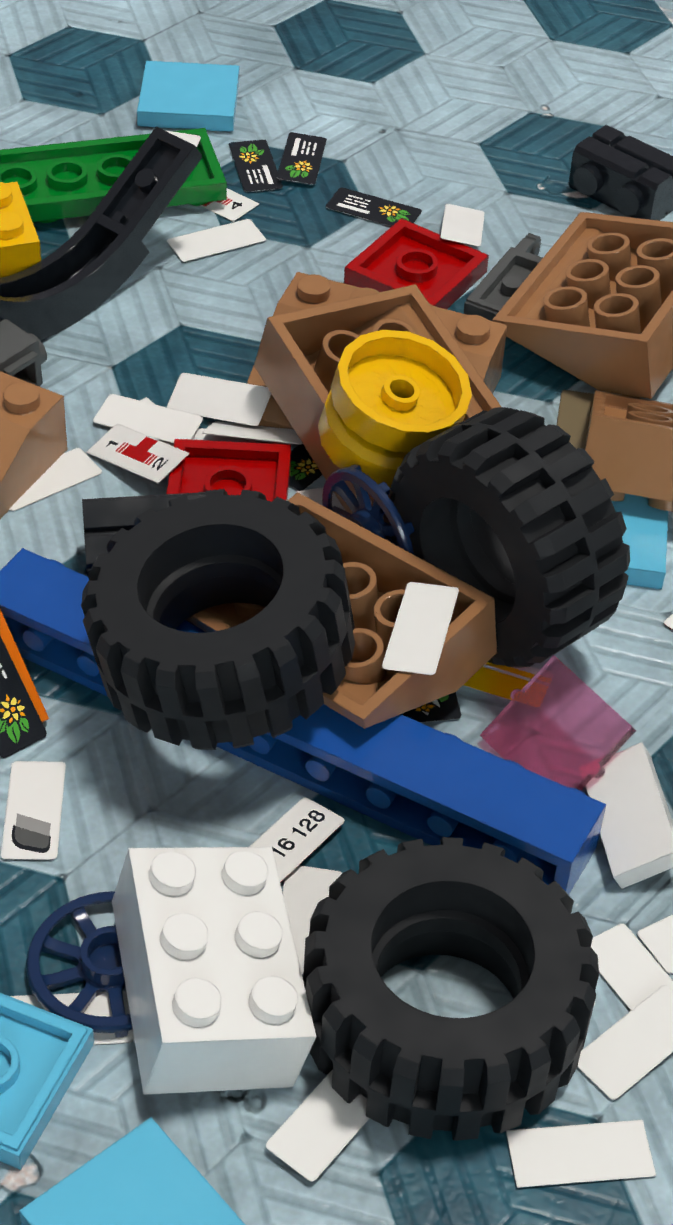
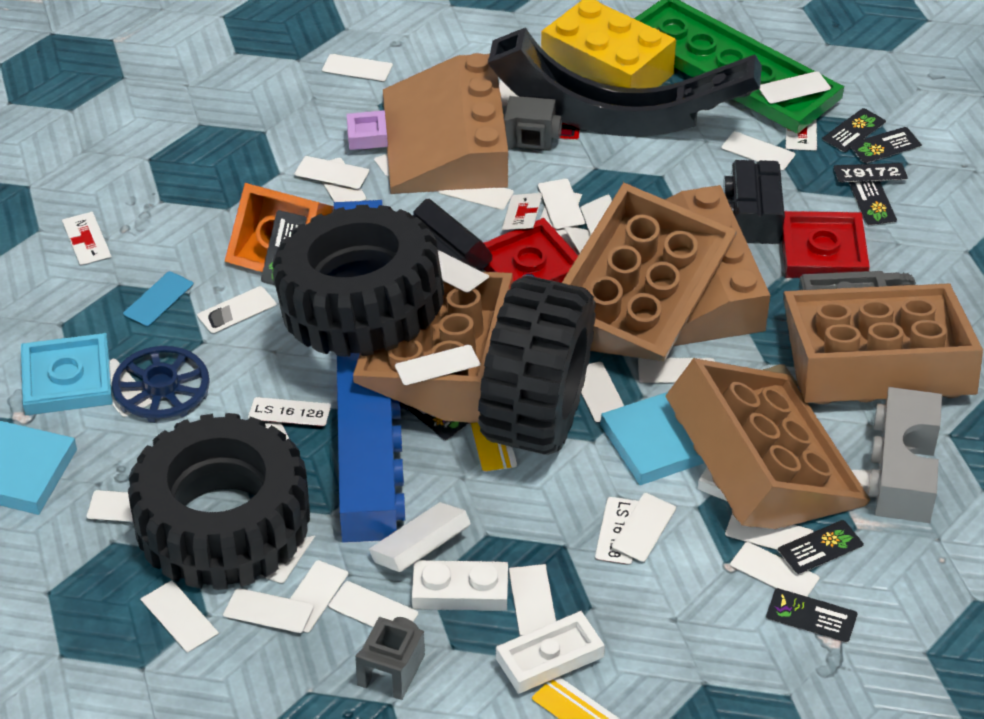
camera: 60 degrees right, 0 degrees up
white brick [112,847,316,1095] -> none
medium azure tile [137,61,240,132] -> none
yellow wheel [318,330,472,488] -> none
white sticker [440,204,485,246] -> none
clear pink piece [480,655,637,791] -> none
none -> black brick [723,160,785,244]
none -> black sticker [833,163,908,182]

